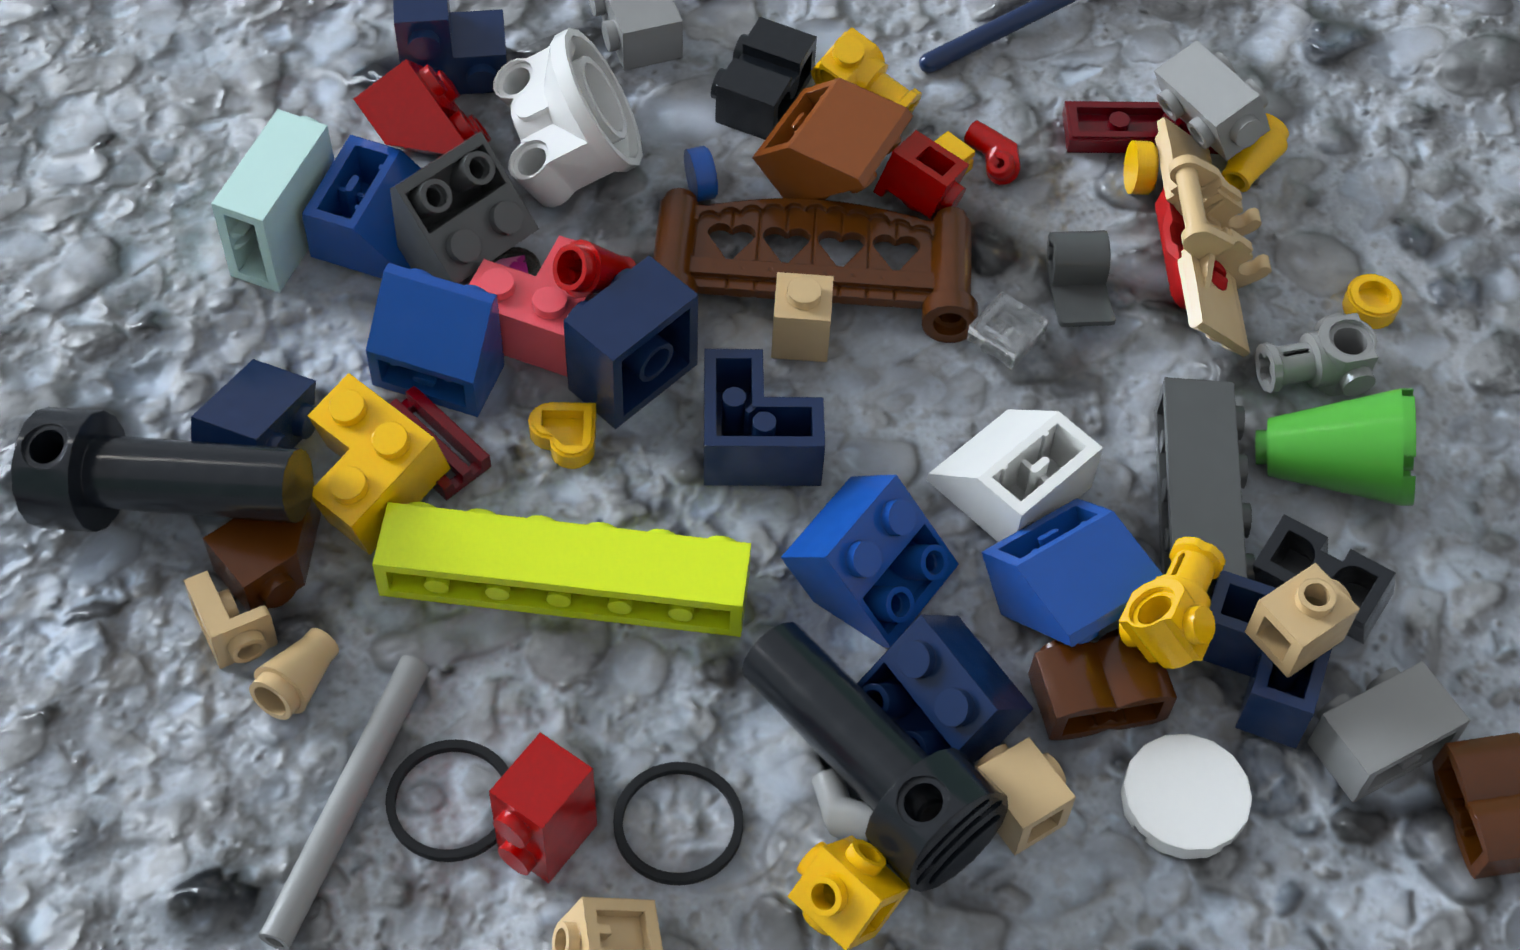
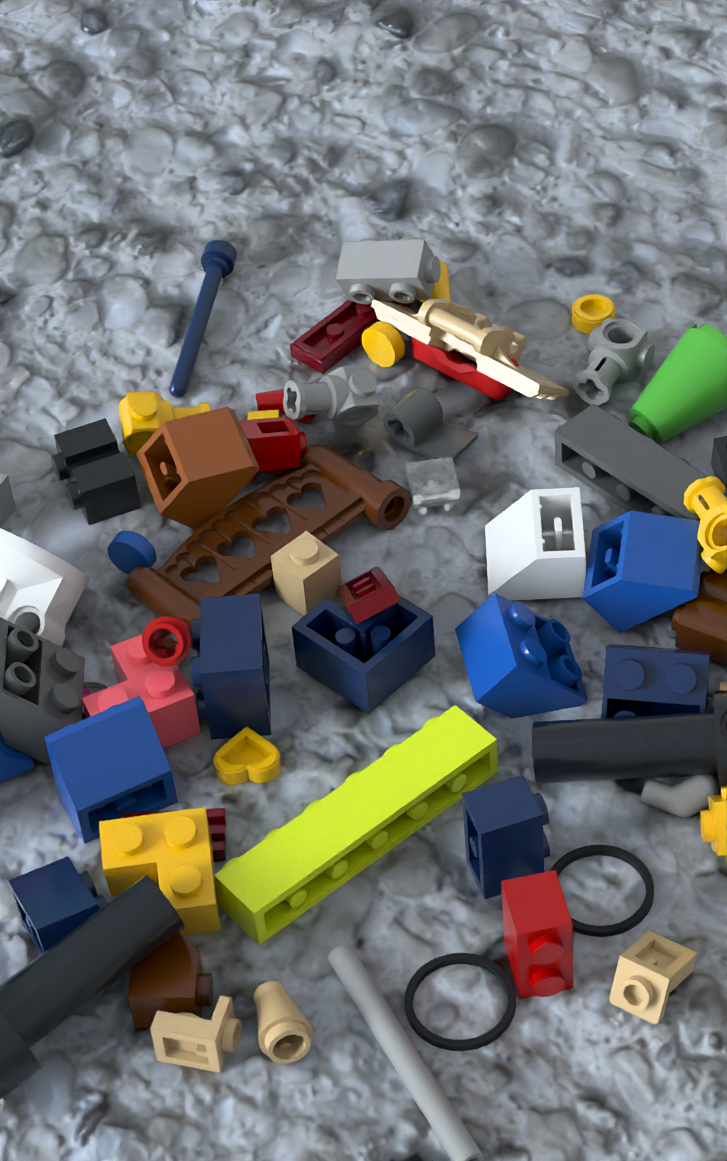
camera: 40 degrees left, 10 degrees down
none -> light grey connector [283,365,379,428]
none -> dark red tile [337,566,401,625]
none -> dark blue brick [462,775,550,899]

